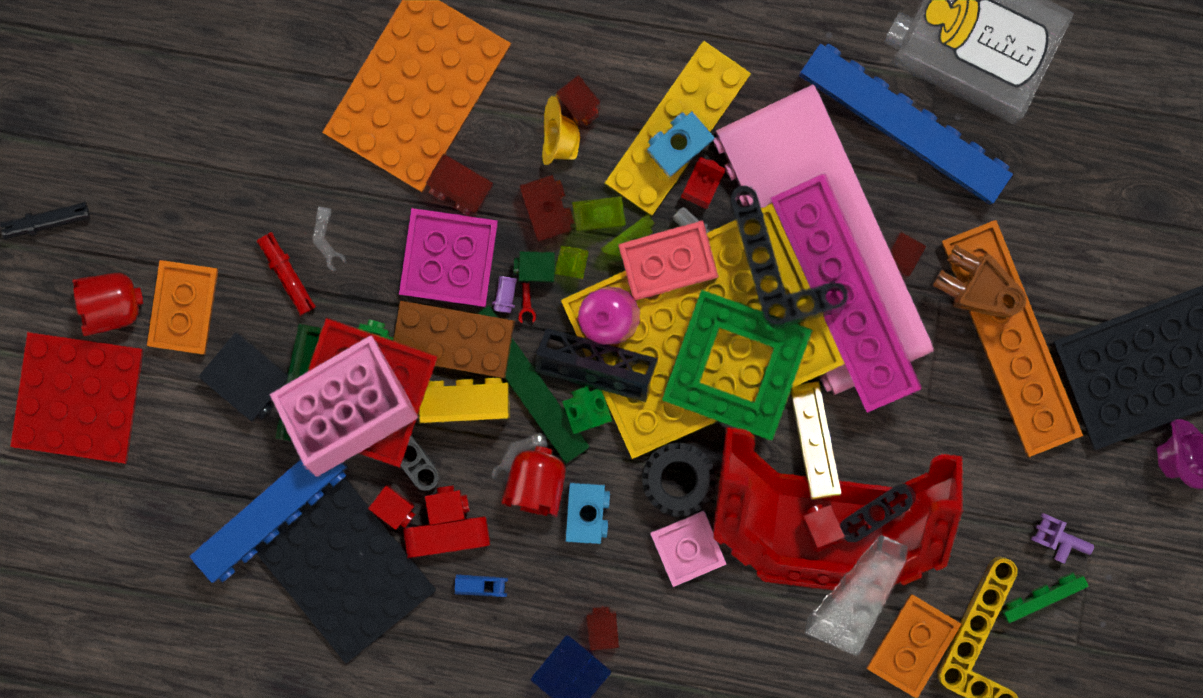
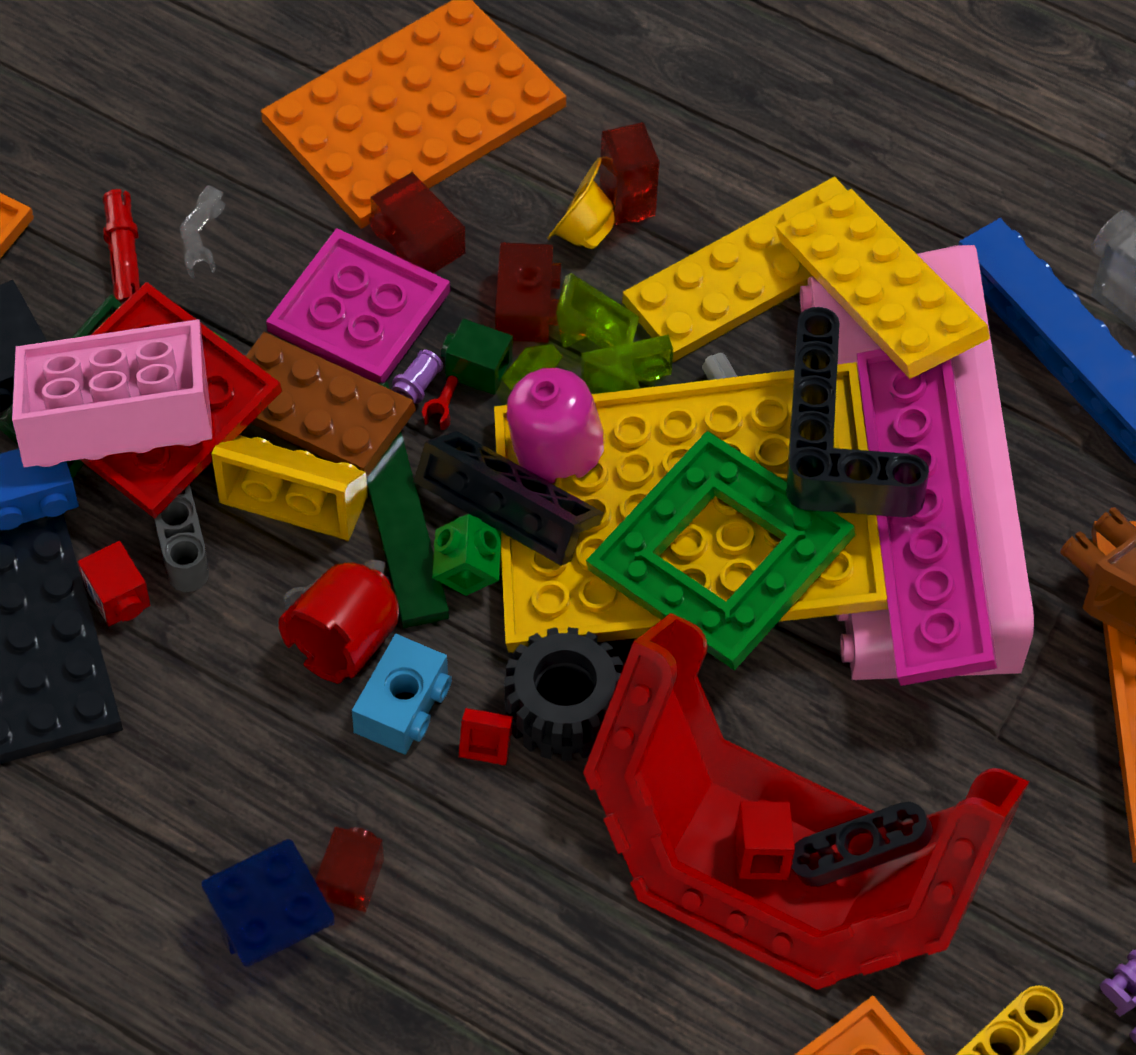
camera: 20 degrees right, 30 degrees down
red beam [403,516,490,558] -> none
red brick [425,485,470,525] -> none
blue bar [455,575,508,597] -> none
coral tile [618,220,719,301] -> none
dark azure brick [647,112,715,178] -> none
bright pink plate [650,510,726,587] -> none
red bracket [681,157,725,209] -> none
tile [790,381,841,500] -> none
clear wedge [804,535,908,656] -> none
clear red brick [889,232,926,278] -> none
none -> red plate [458,708,513,766]
none -> yellow plate [776,189,990,379]

